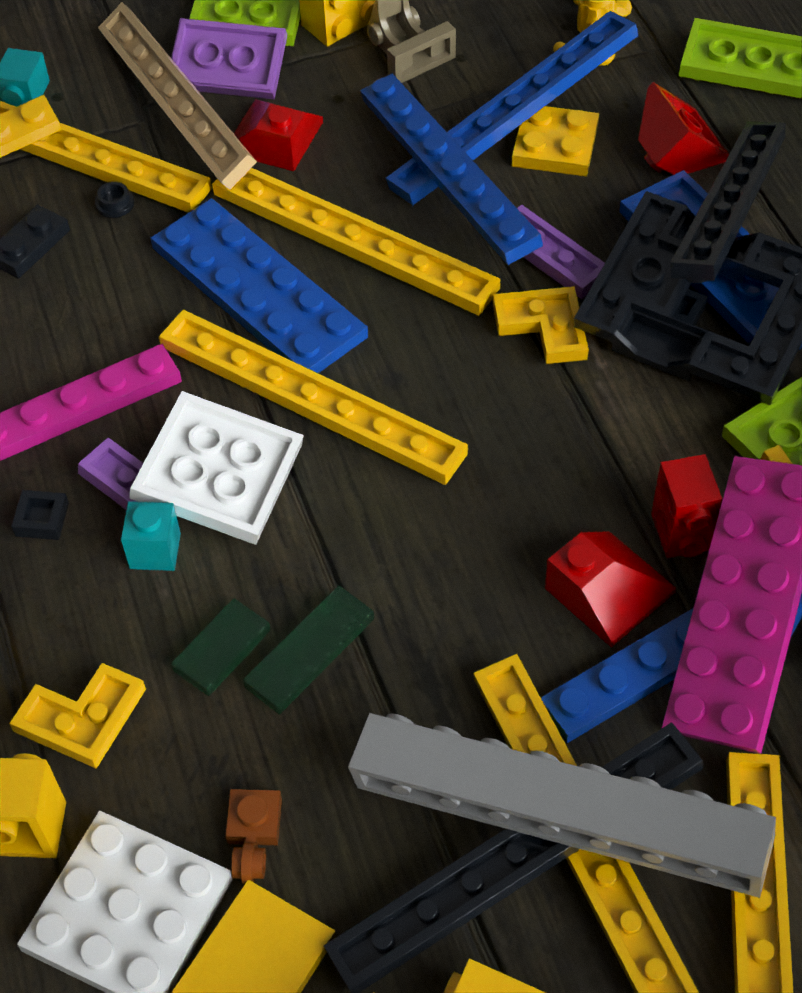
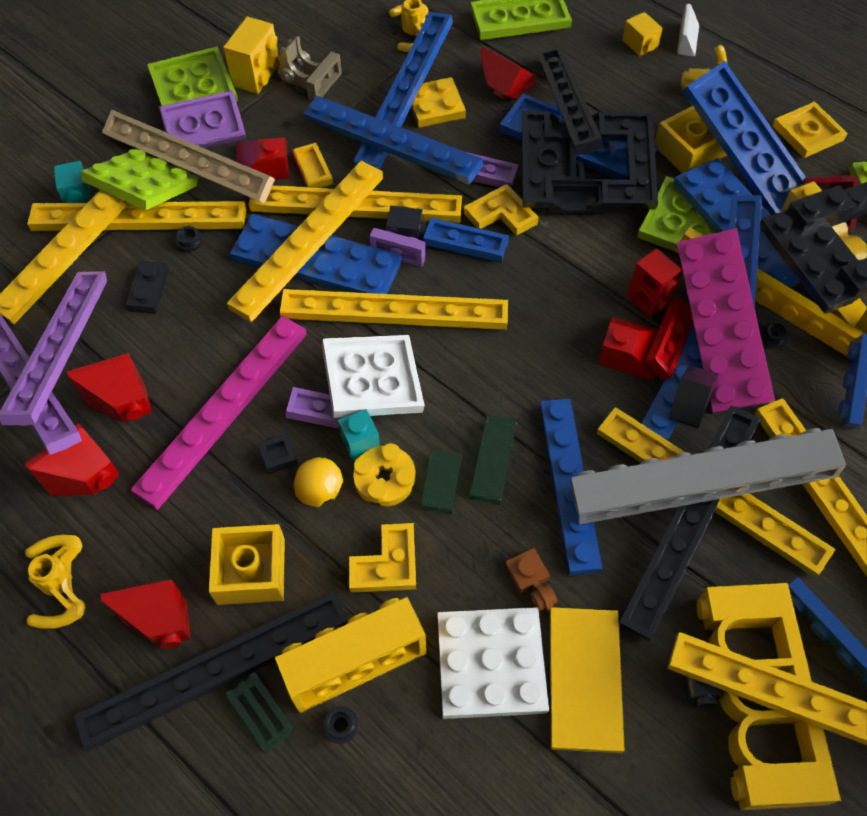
camera: 30 degrees left, 5 degrees up
none -> lime plate [81,149,198,211]
none -> yellow plate [227,161,383,322]
none -> yellow tile [292,143,333,188]
none -> yellow hair [293,457,343,507]
none -> yellow plate [353,443,416,507]
none -> medium lavender plate [370,228,425,267]
none -> black brick [386,206,427,240]
none -> blue plate [423,218,509,263]
none -> blue plate [540,399,603,576]
none -> red plate [645,297,694,380]
none -> black slope [669,365,719,429]

